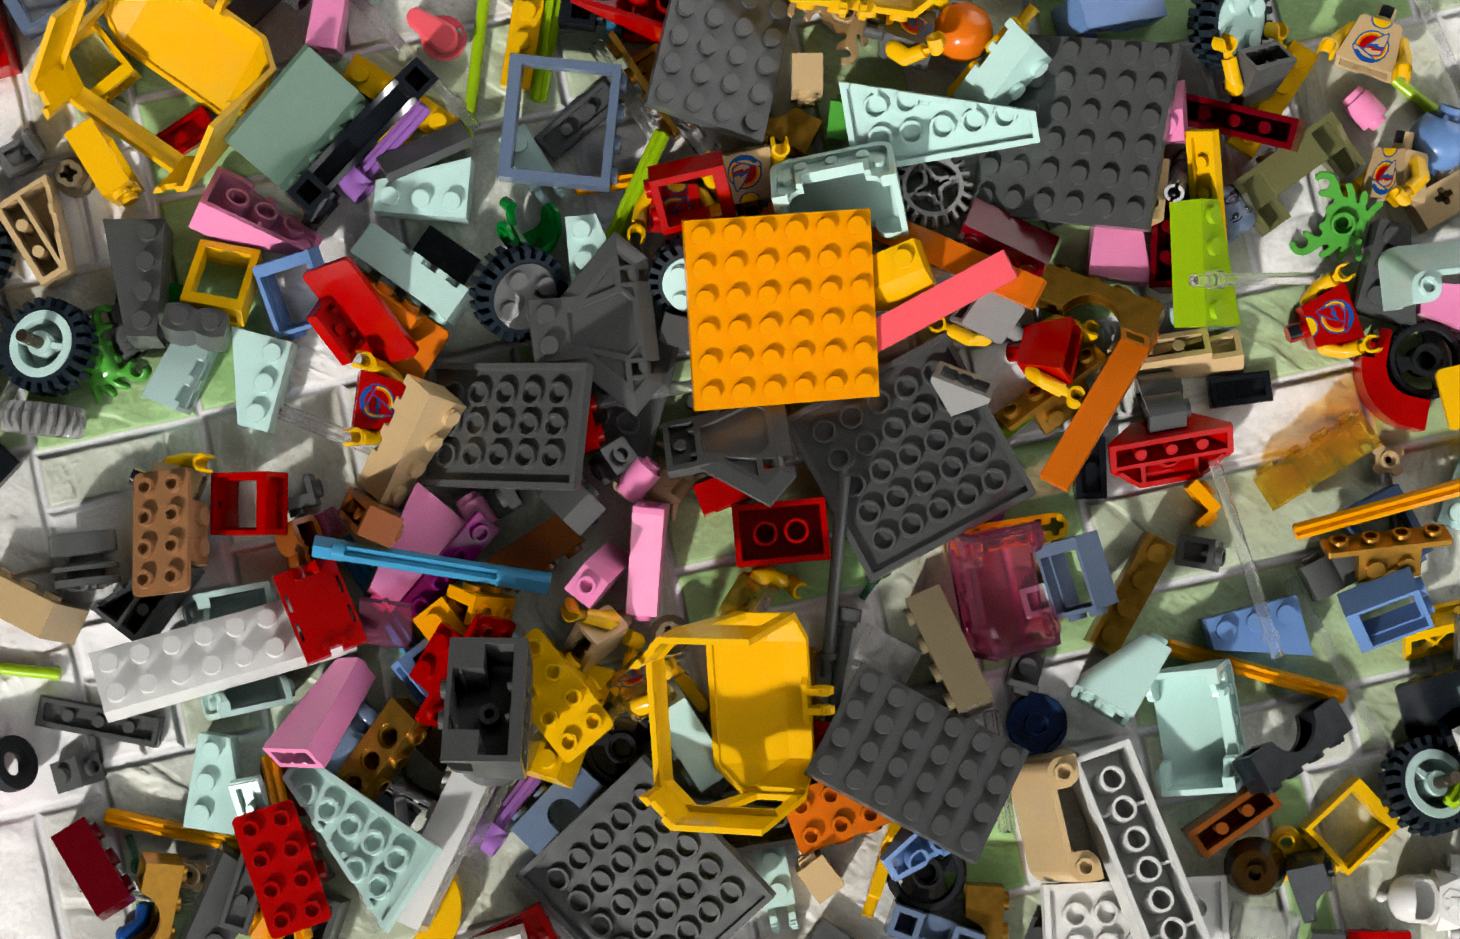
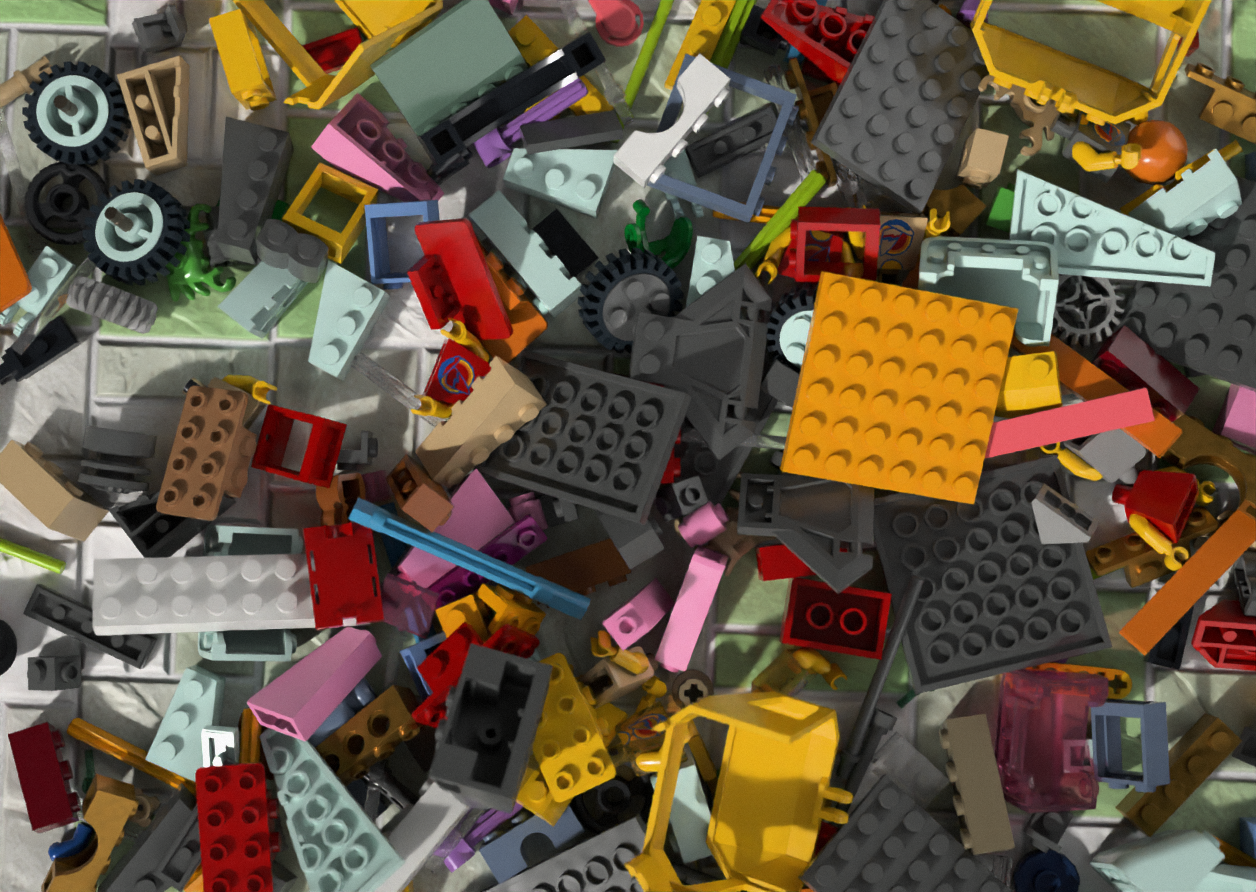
camera: 20 degrees right, 0 degrees up
dark tan piece [54,157,95,198] -> none
none -> white arch [613,53,730,188]

